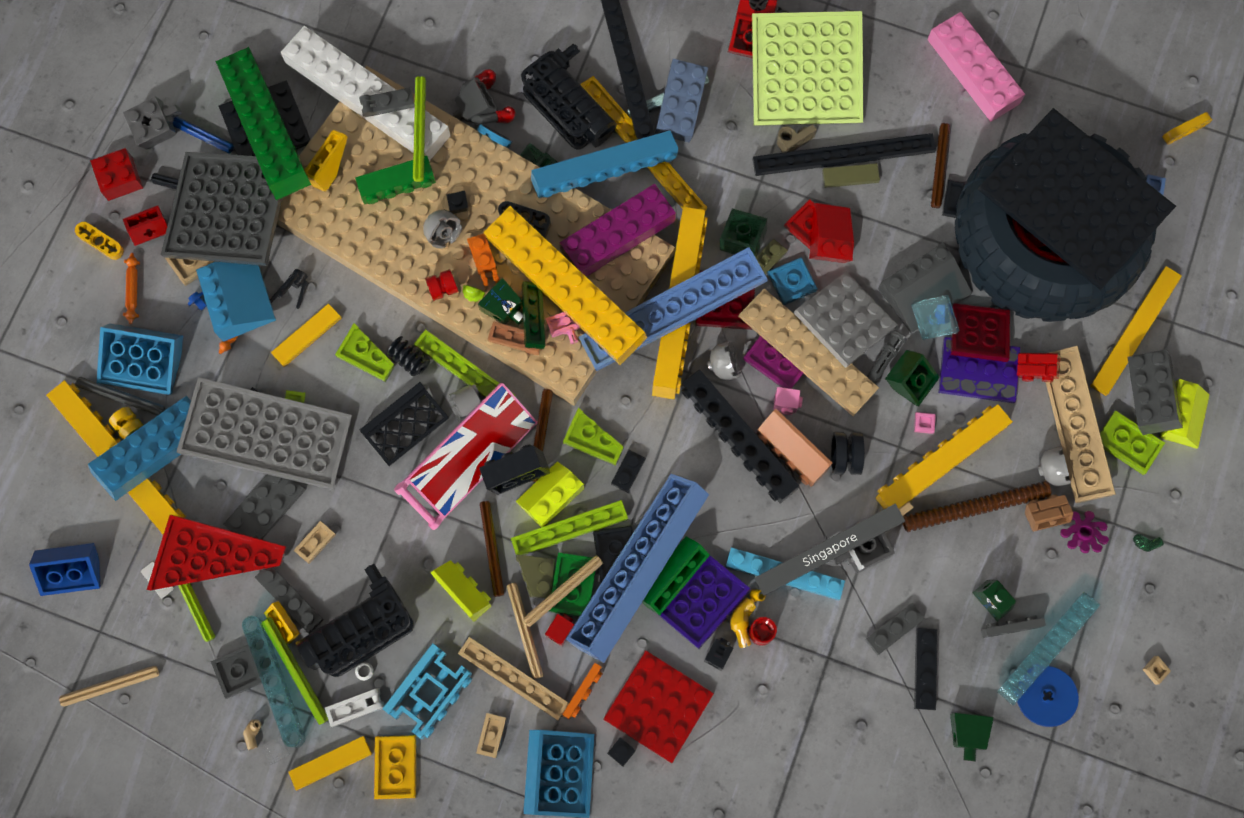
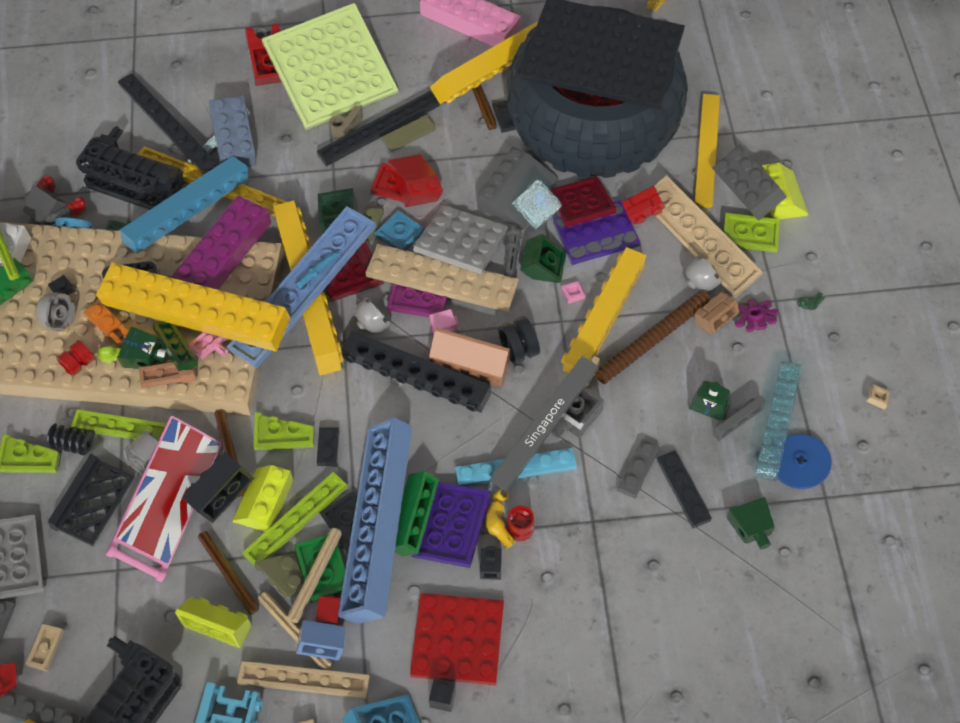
camera: 25 degrees left, 15 degrees down
orange plate [562,663,603,720] -> none
none -> dark azure piece [295,252,340,290]
none -> medium blue brick [296,620,345,661]
none -> yellow brick [430,21,538,105]

